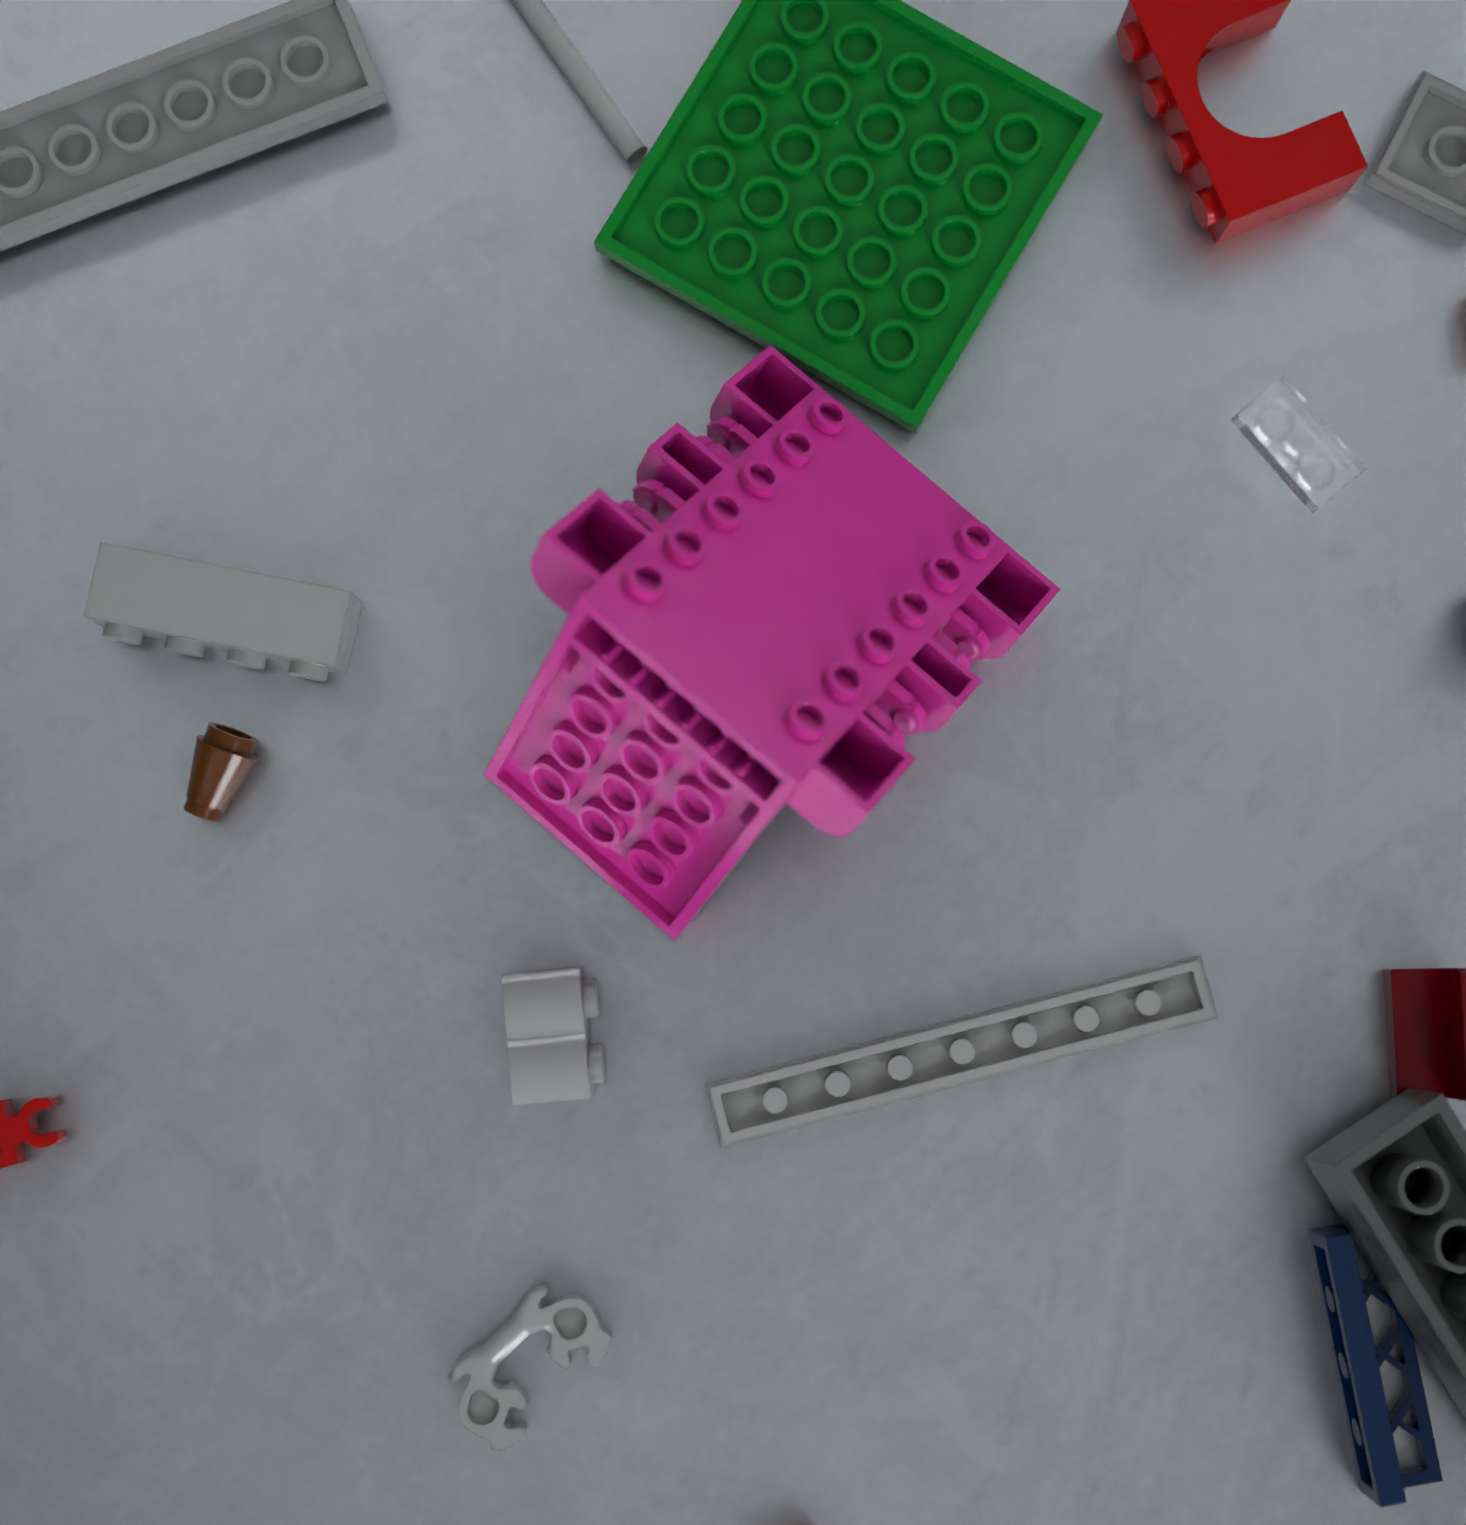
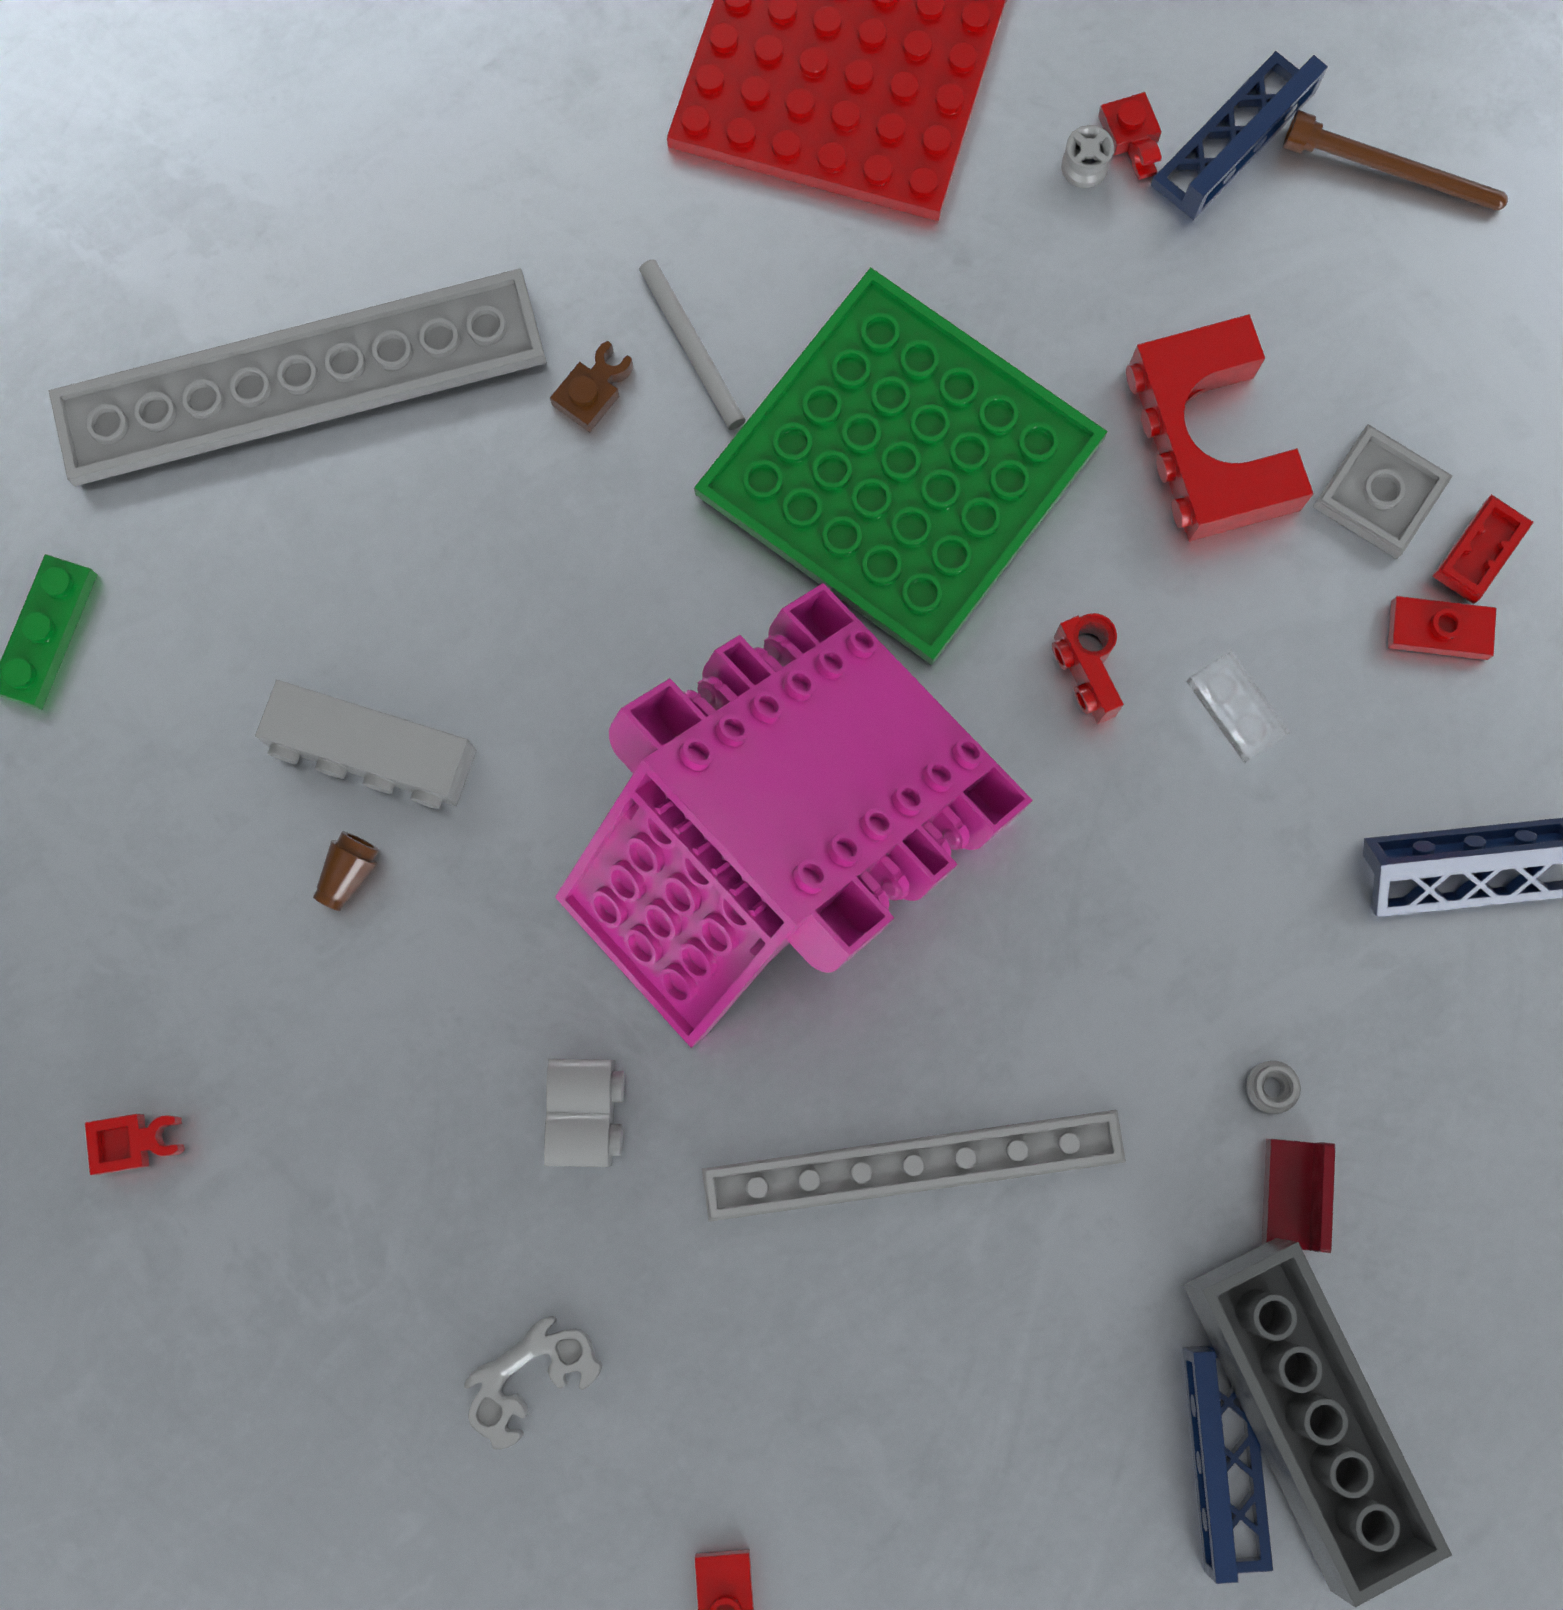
camera: 10 degrees right, 5 degrees down
none -> reddish brown plate [550,341,633,432]
none -> red plate [1052,613,1124,725]
none -> light grey plate [1246,1061,1301,1114]

